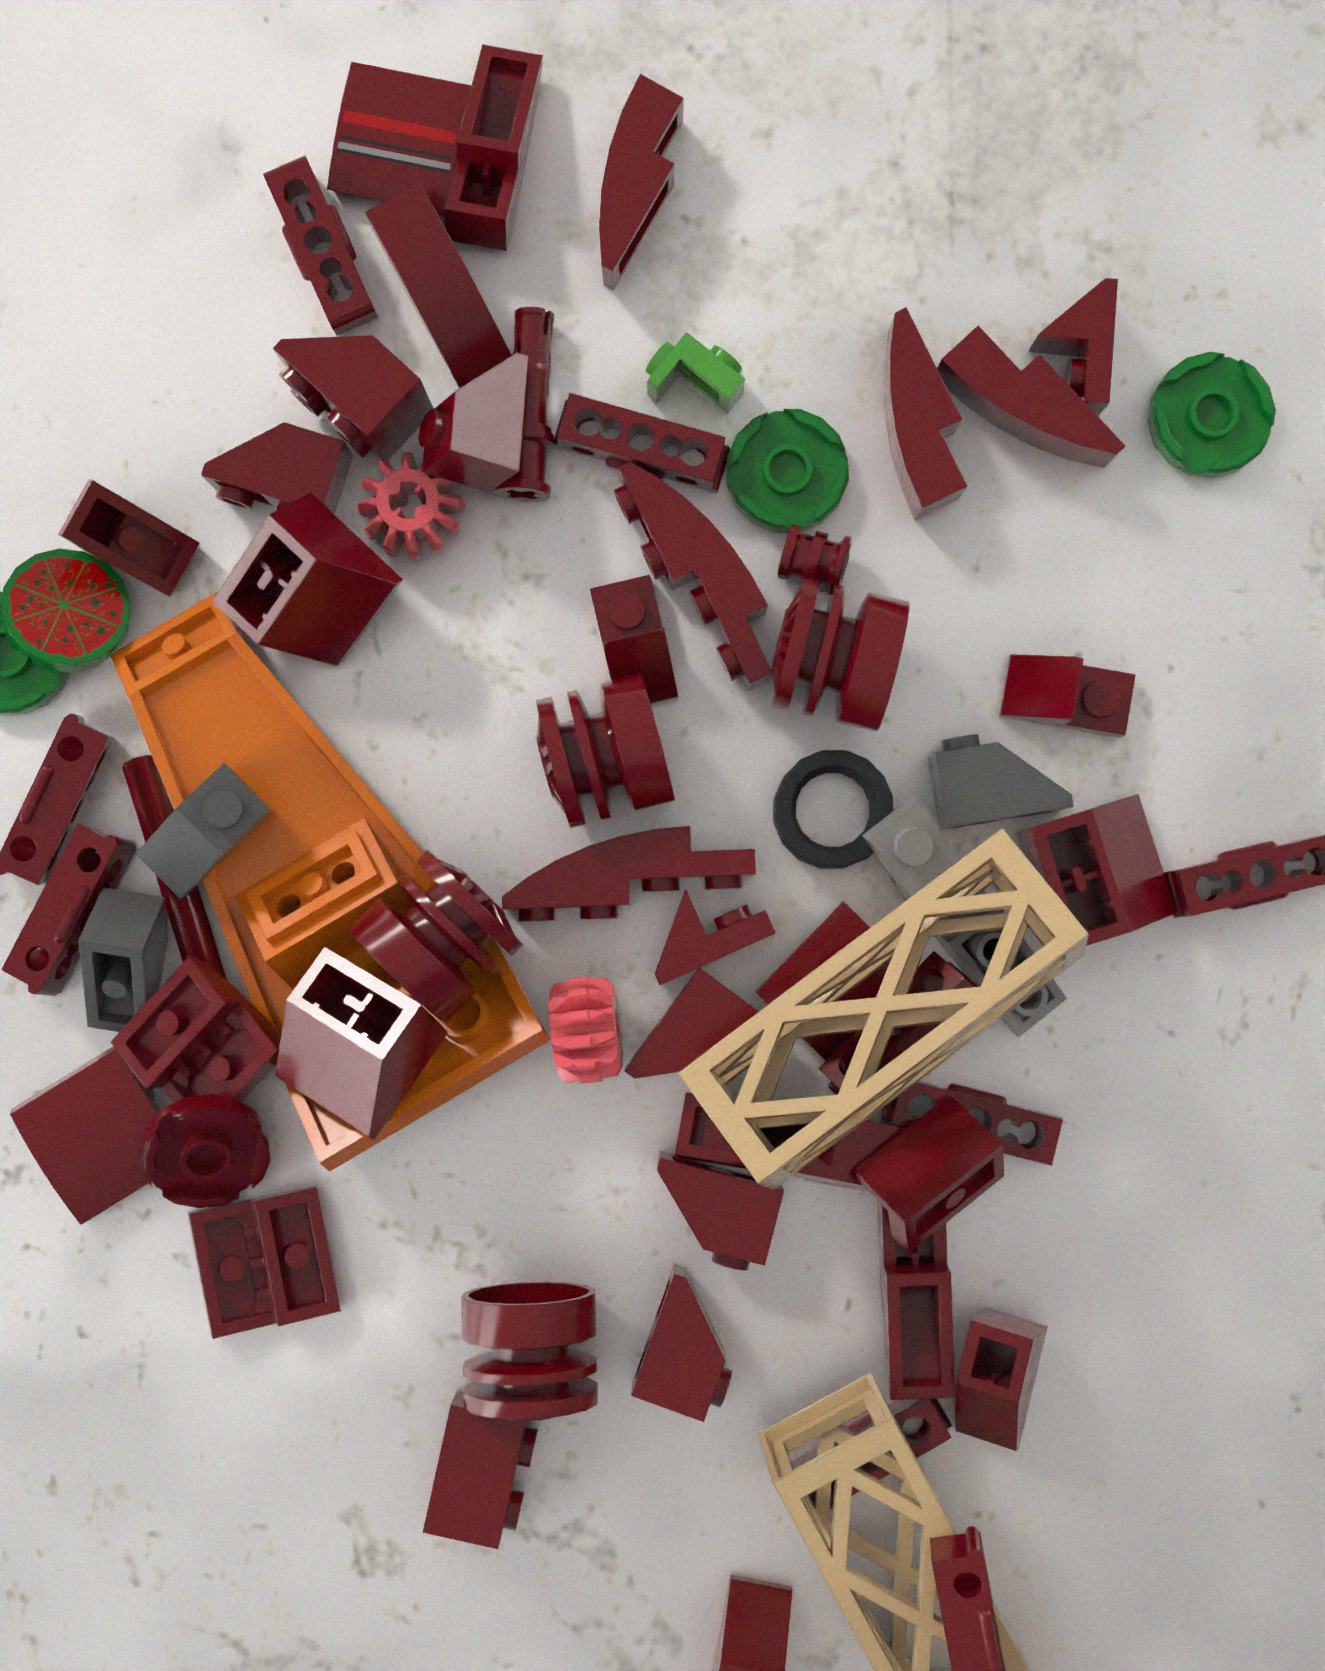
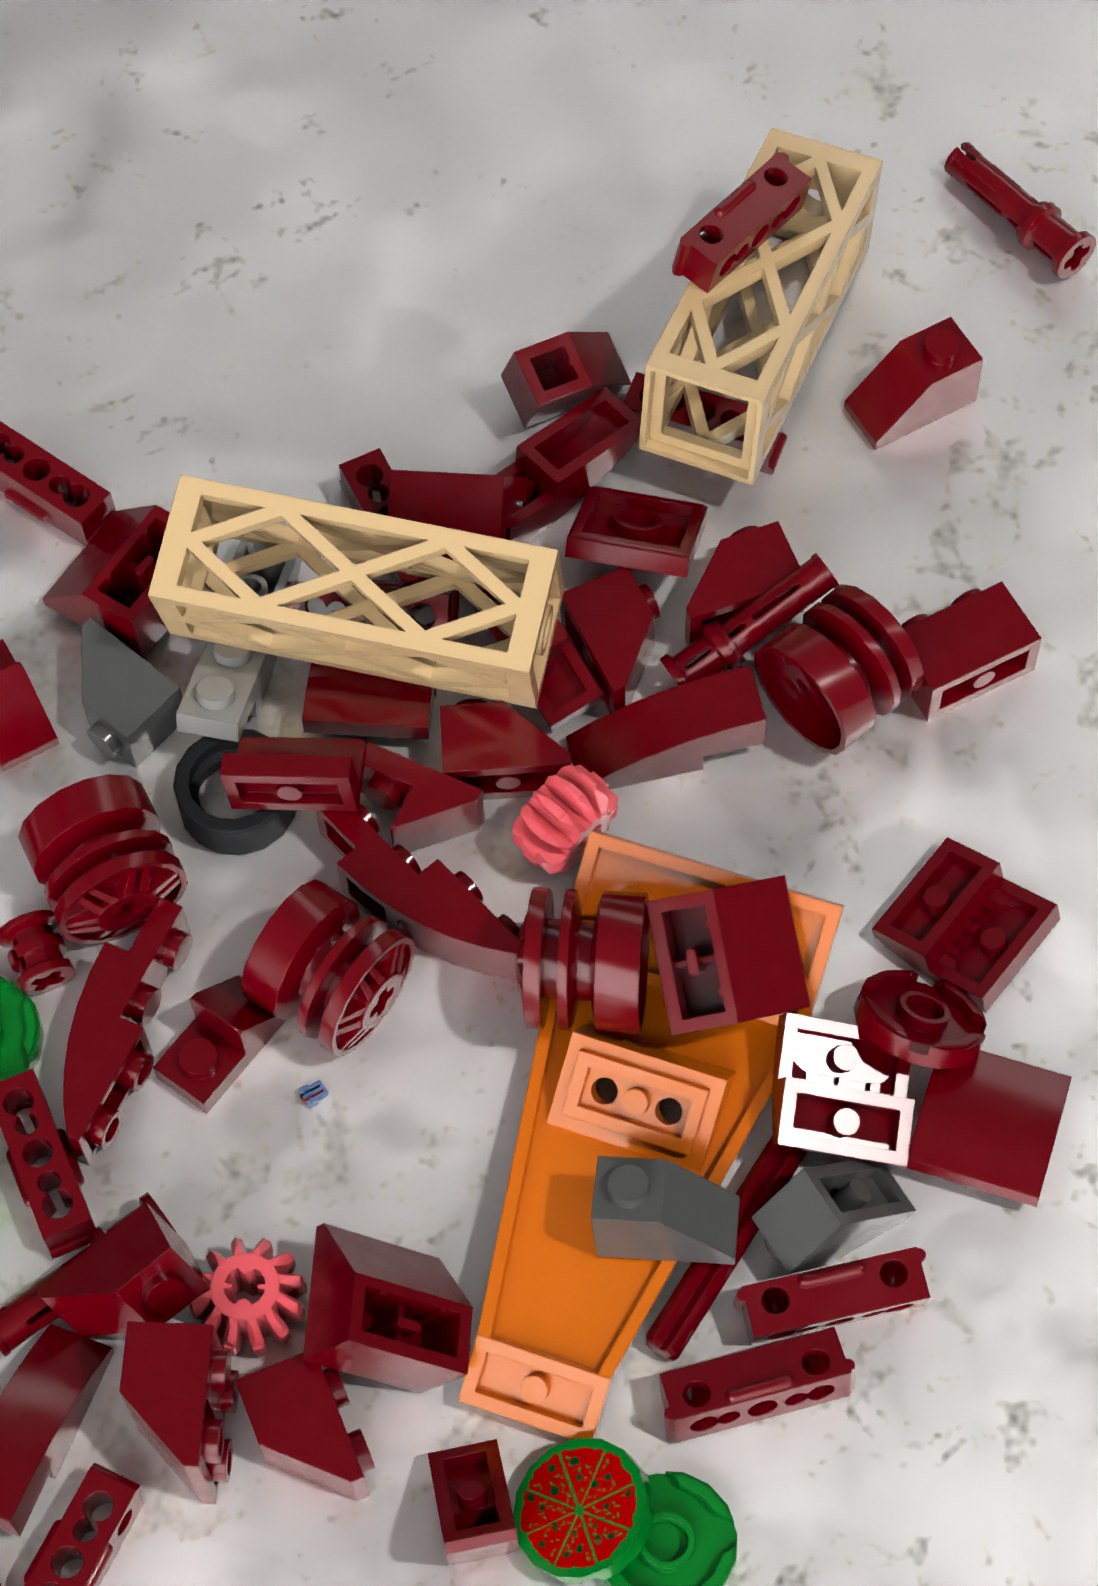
camera: 130 degrees left, 25 degrees down
none -> dark red panel [219,737,367,812]
none -> medium blue piece [299,1080,329,1109]
none -> dark red tile [565,485,708,578]
none -> dark red slope [566,665,767,790]
none -> dark red pin [660,553,839,685]

